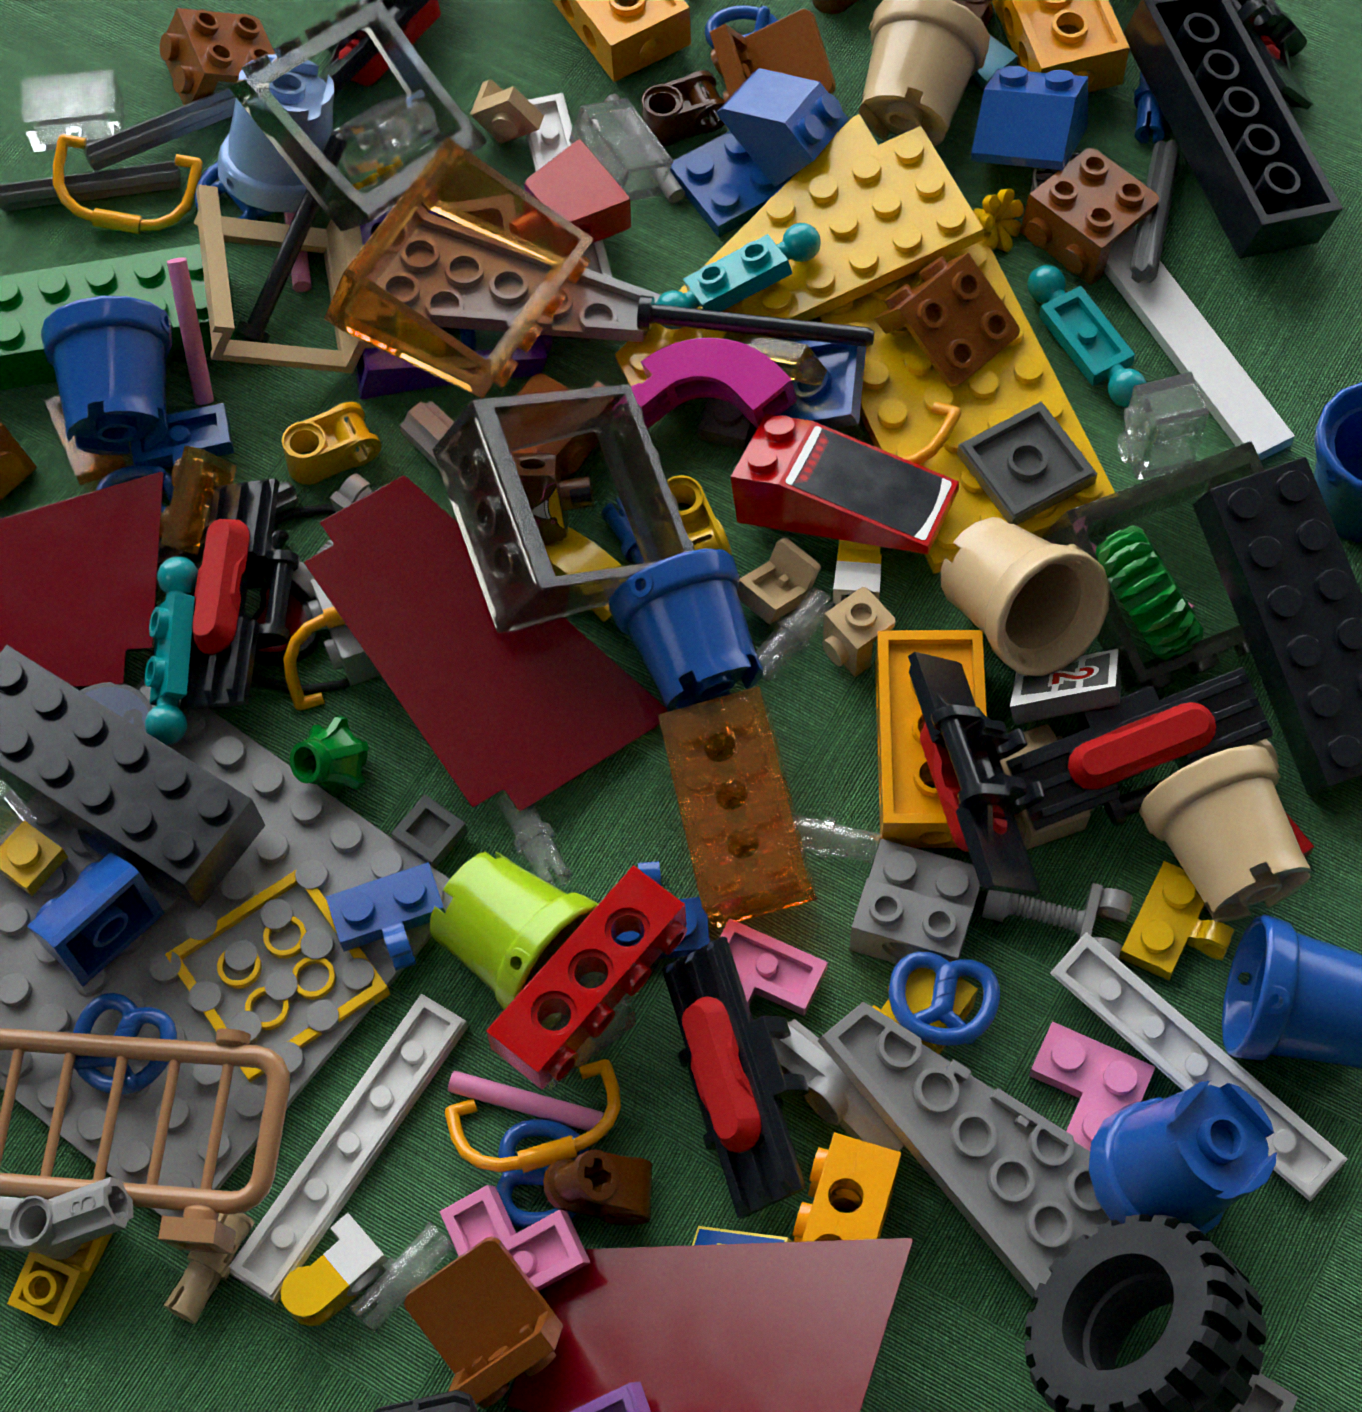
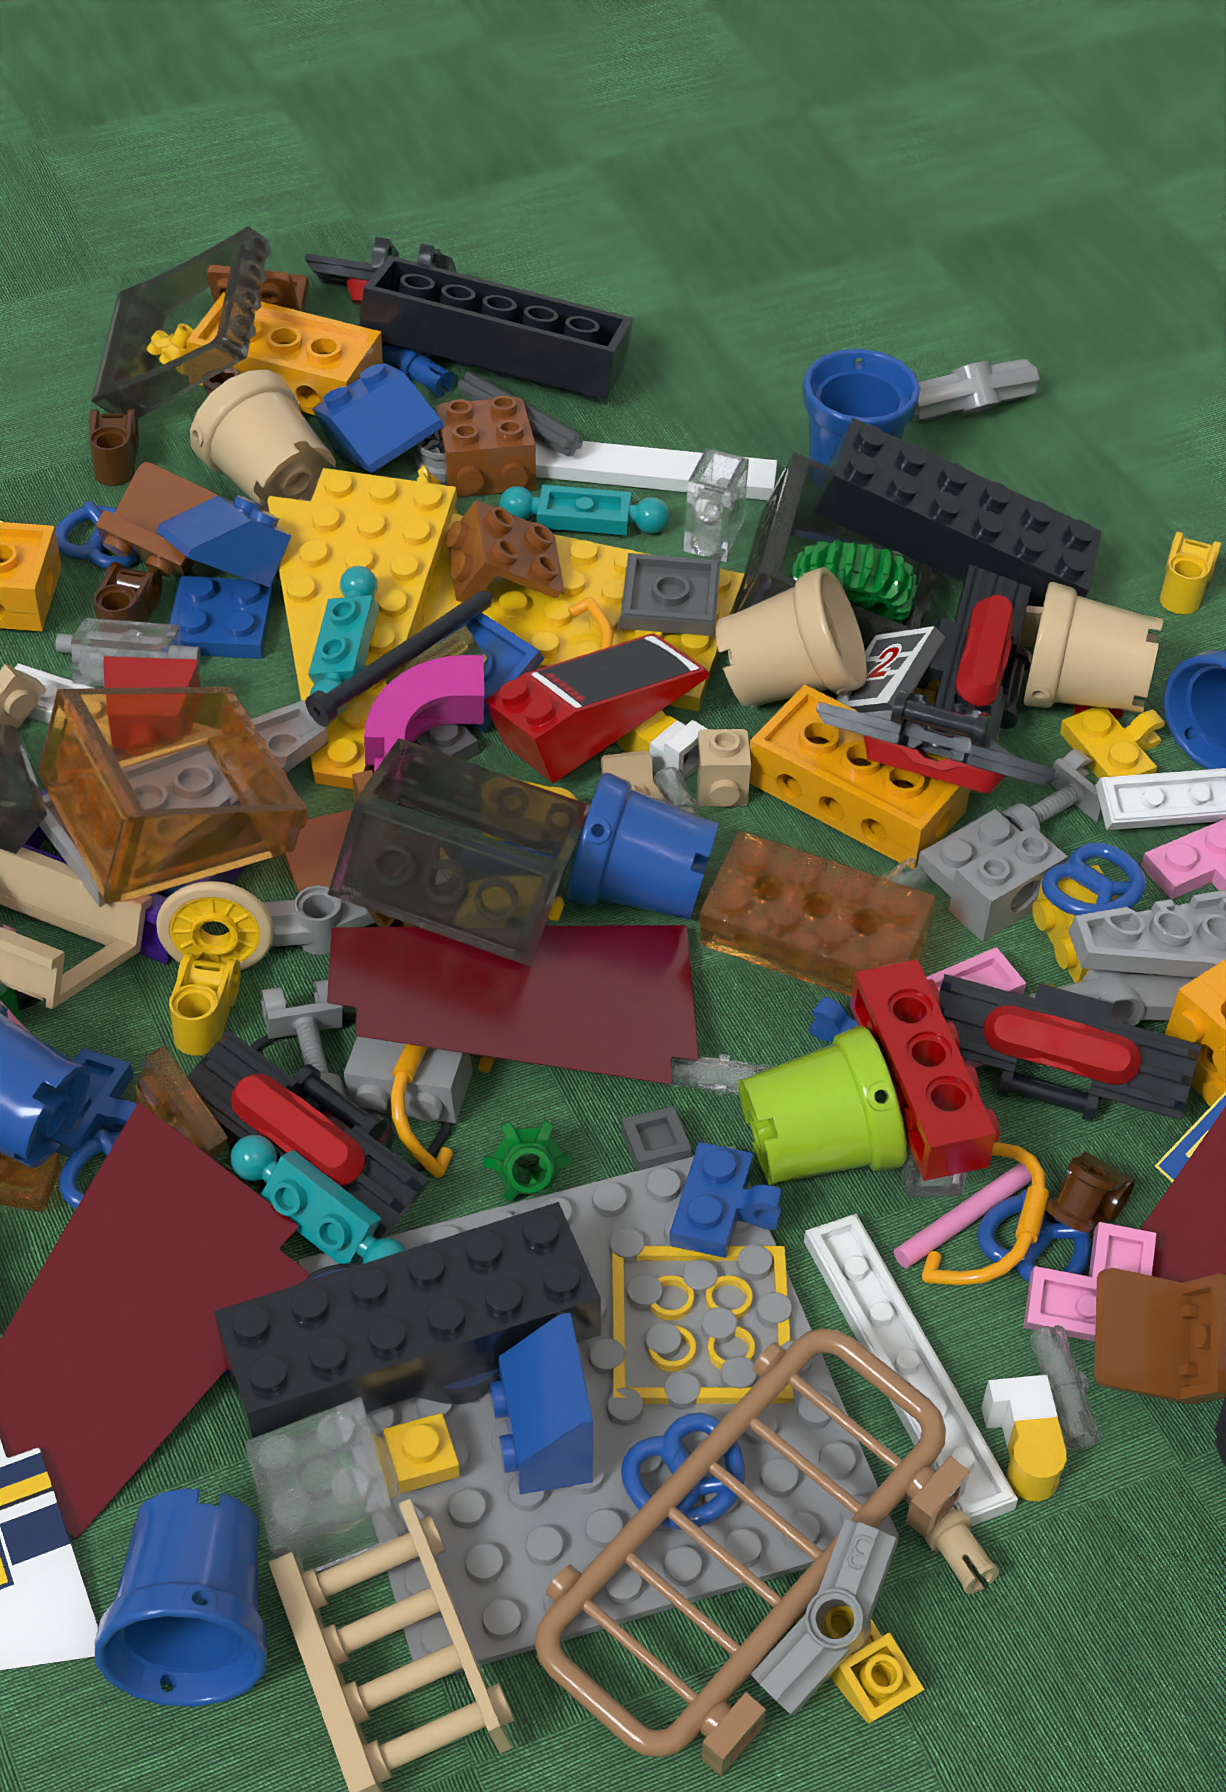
camera: 60 degrees left, 15 degrees down
none -> wheel [156,881,274,971]

